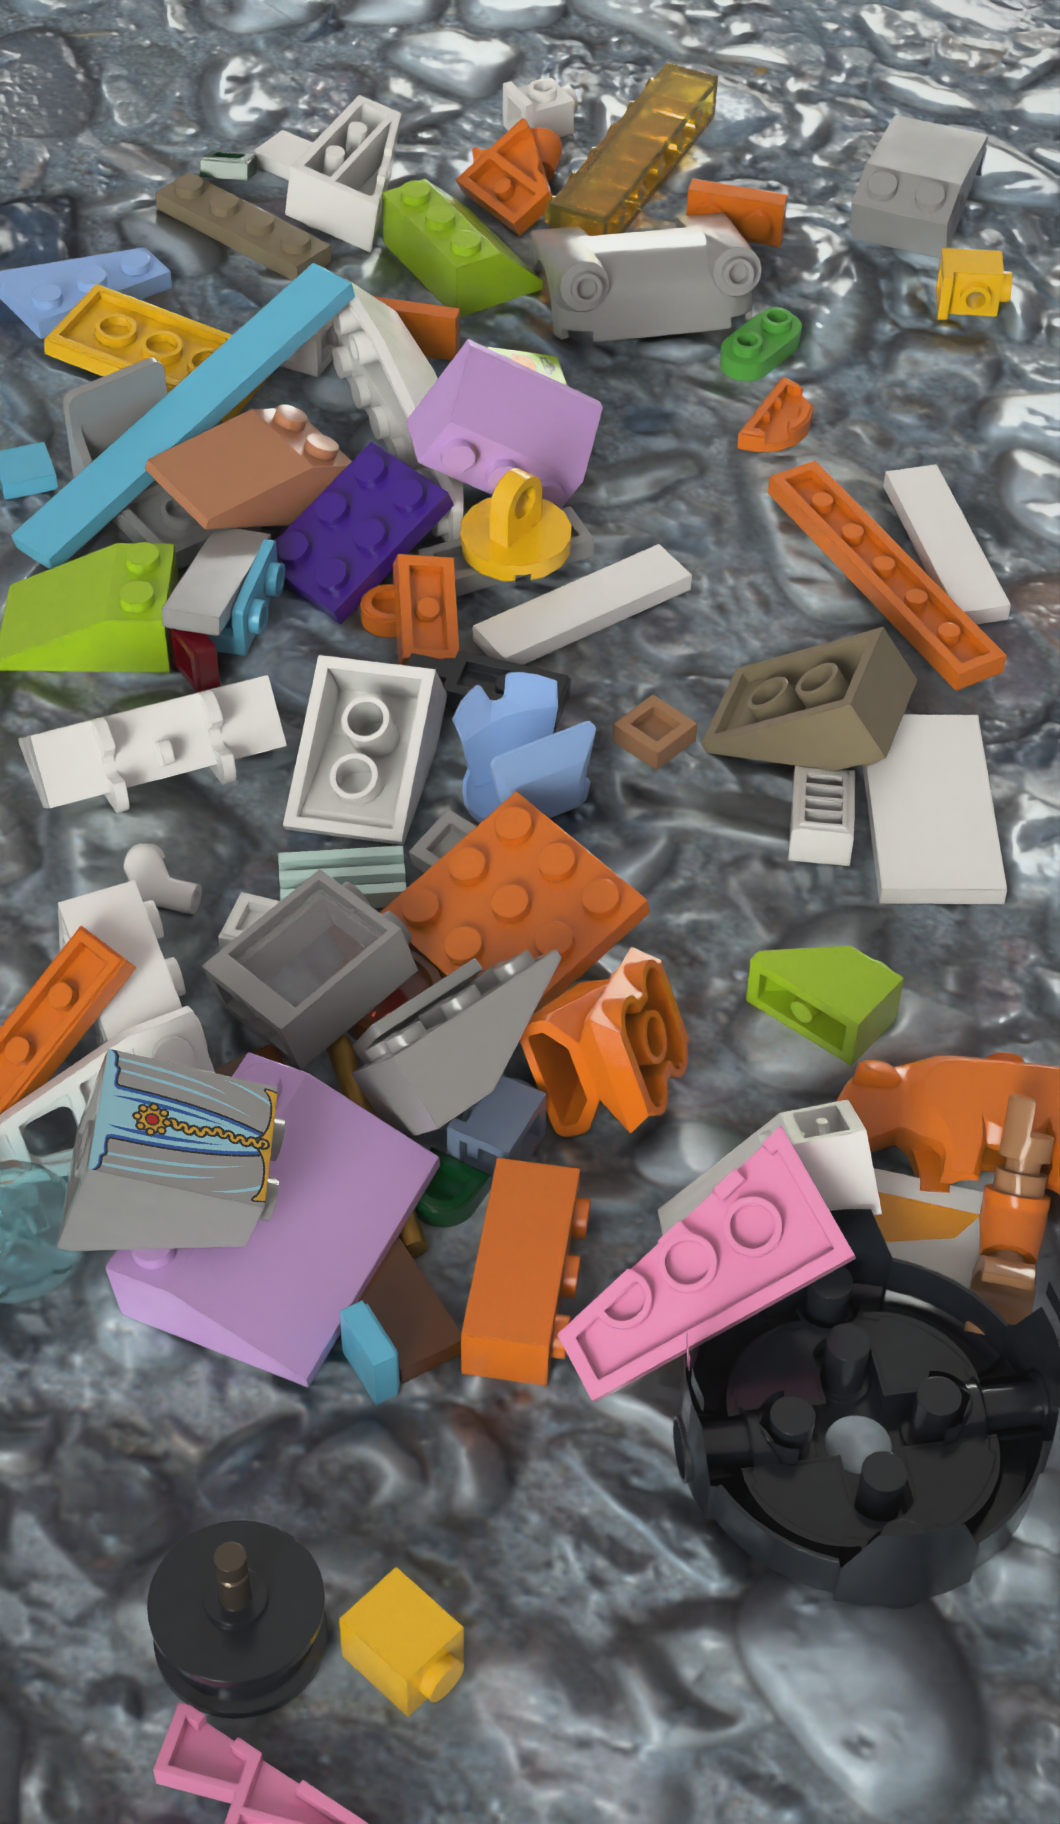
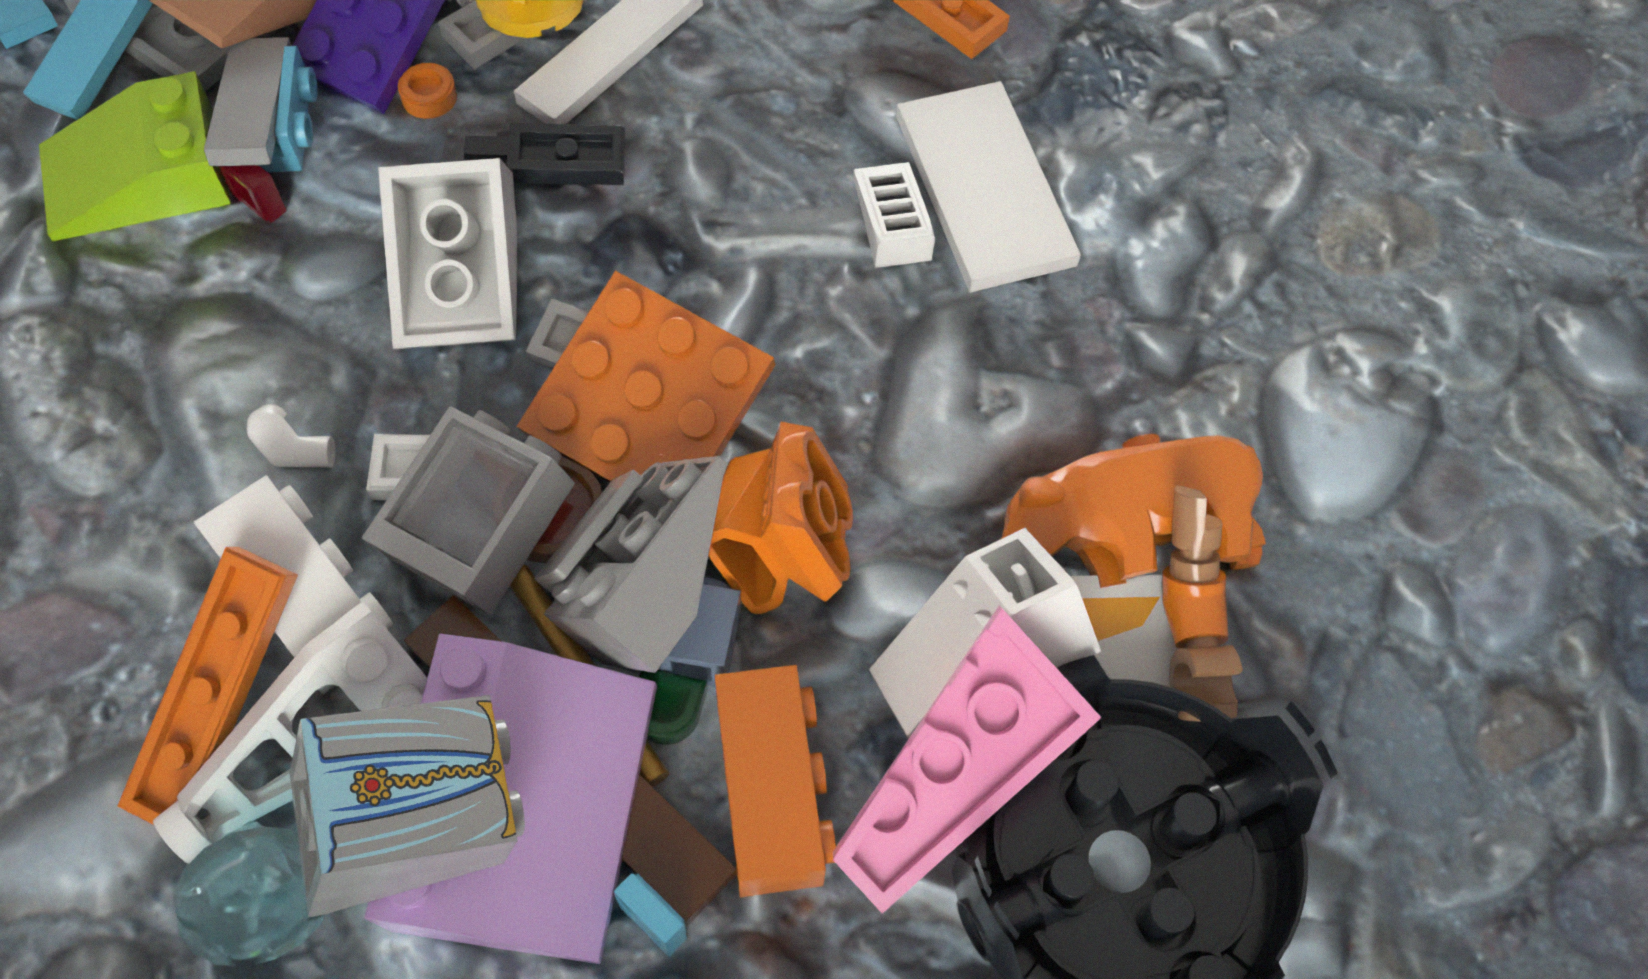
camera: 20 degrees left, 15 degrees up
white piece [18,675,287,813] -> none
light aqua tile [278,846,407,908] -> none
orange plate [393,554,459,666] -> none
light blue piece [452,672,596,824] -> none
medium nougat plate [612,695,698,771] -> none
dark tan slope [701,627,917,771] -> none
lime slope [746,945,904,1066] -> none

